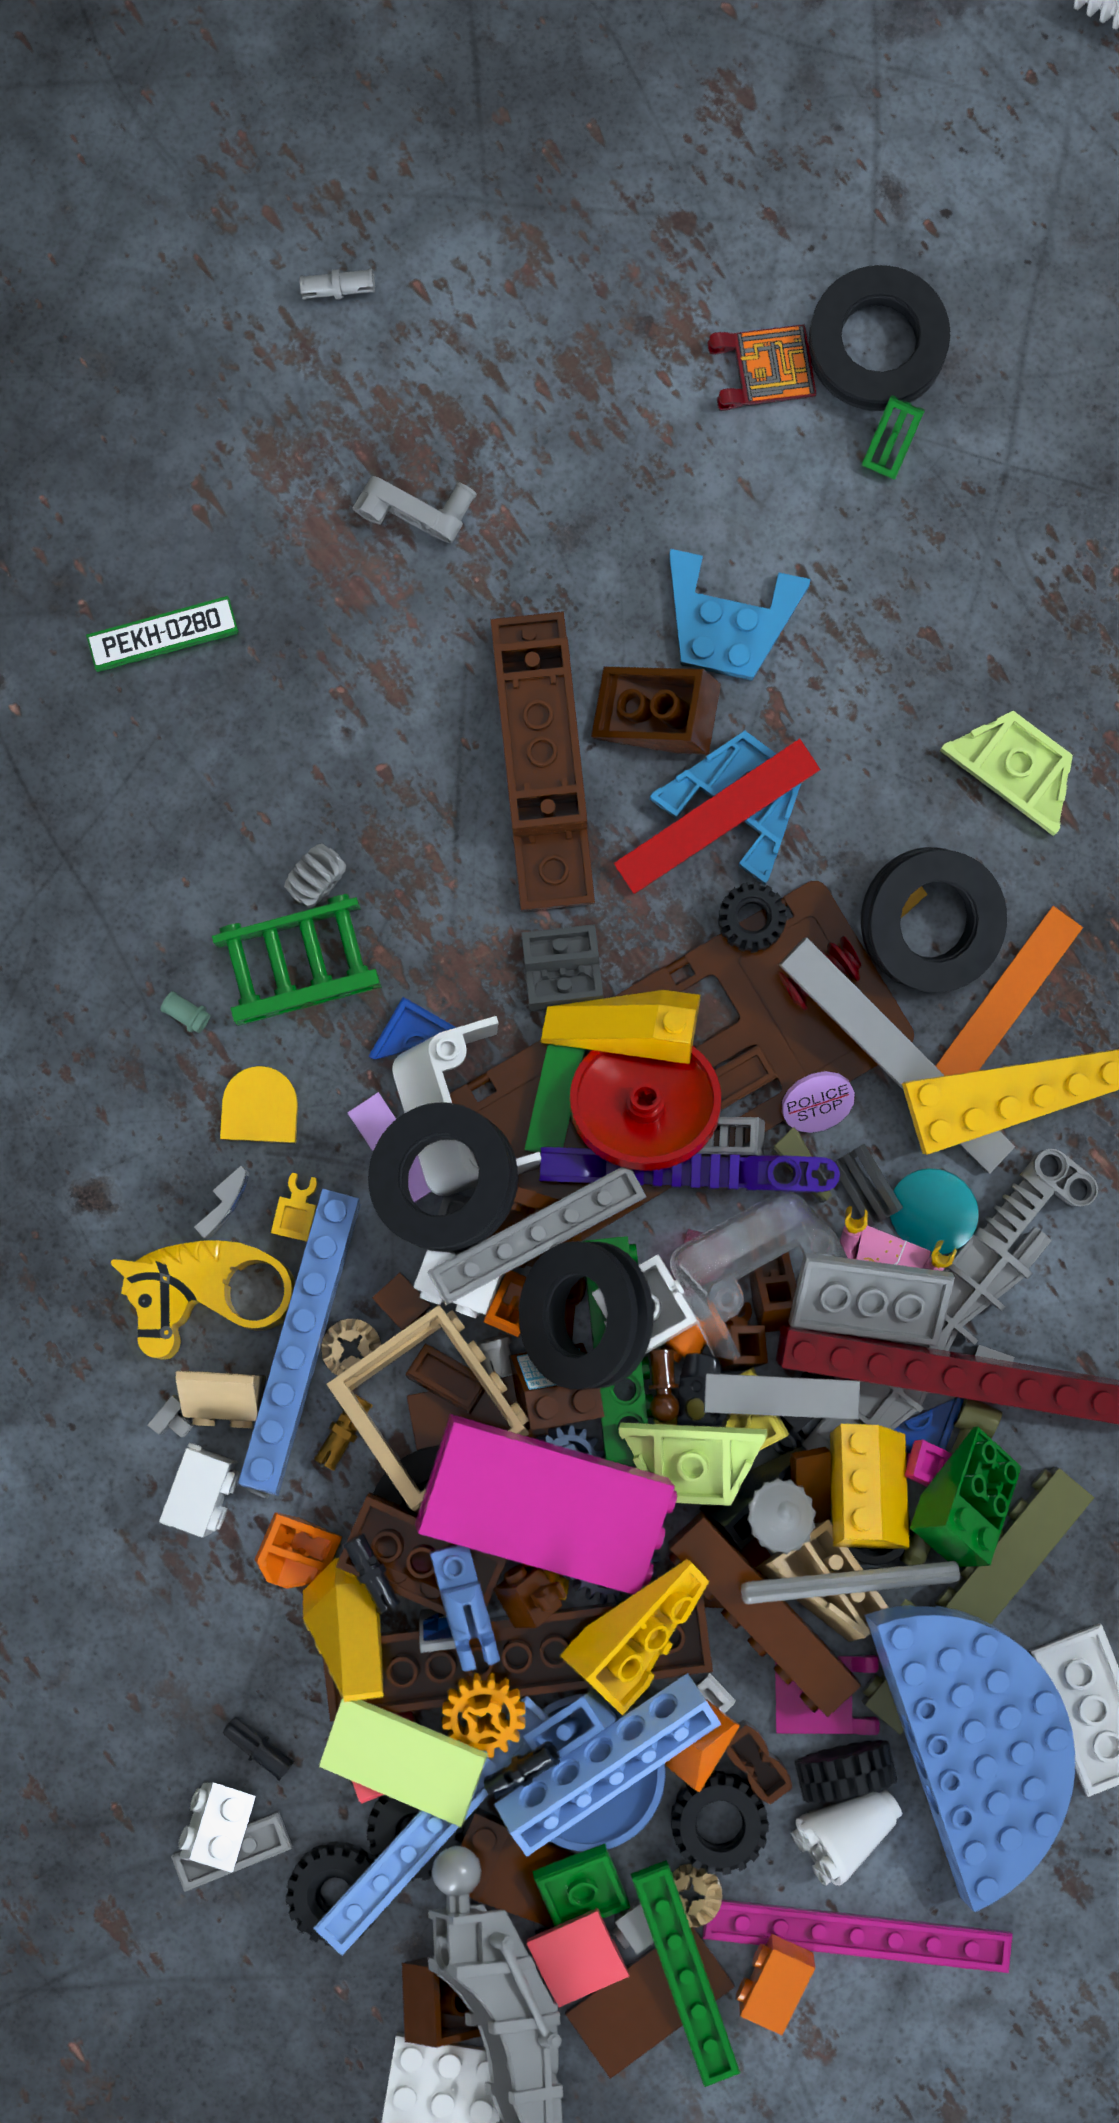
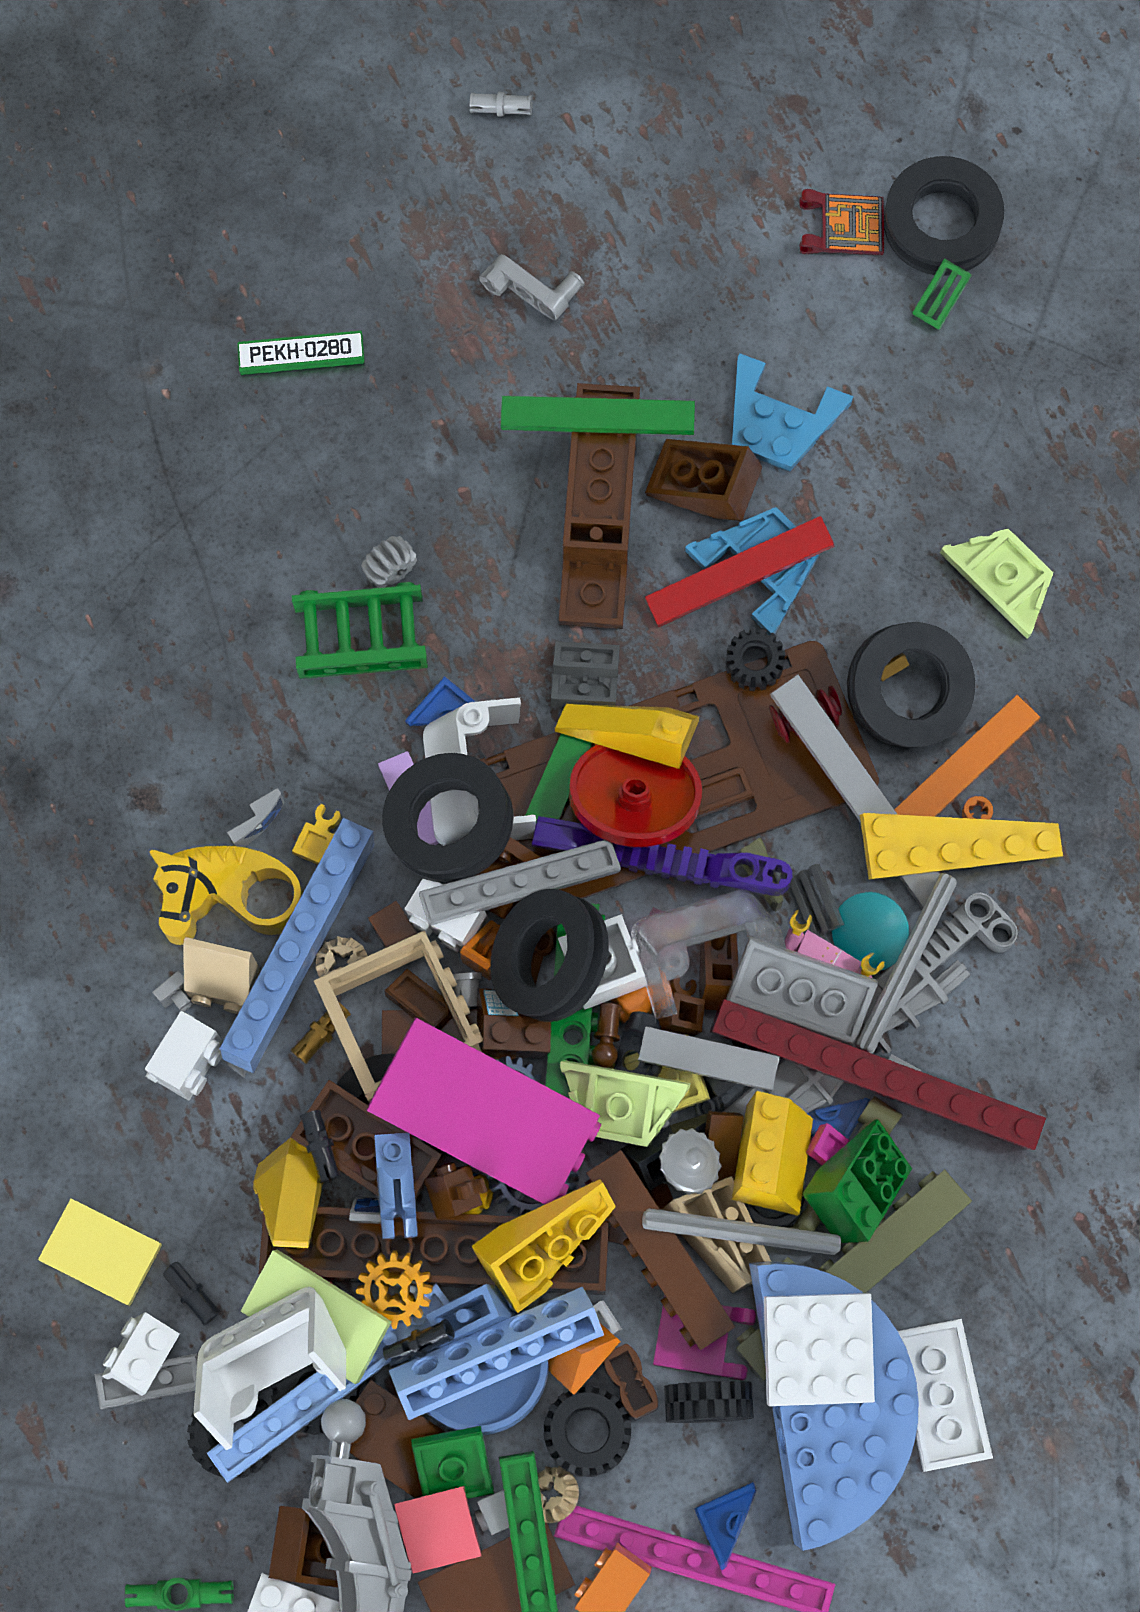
camera: 10 degrees right, 10 degrees down
sand green pin [160,991,211,1033] -> none
yellow tile [220,1066,298,1143] -> none
orange slope [255,1512,342,1589] -> none
light grey slope [697,1117,765,1157] -> none
lavender piece [782,1071,855,1133] -> none
white cone [791,1789,902,1886] -> none
none -> light yellow tile [38,1199,162,1306]
none -> green pin [125,1577,234,1611]
none -> white windscreen [193,1287,346,1451]
none -> green tile [501,396,695,435]
none -> blue tile [694,1482,757,1570]
none -> white plate [764,1293,875,1406]
none -> light grey axle [856,873,957,1053]
none -> orange bush [962,796,993,820]

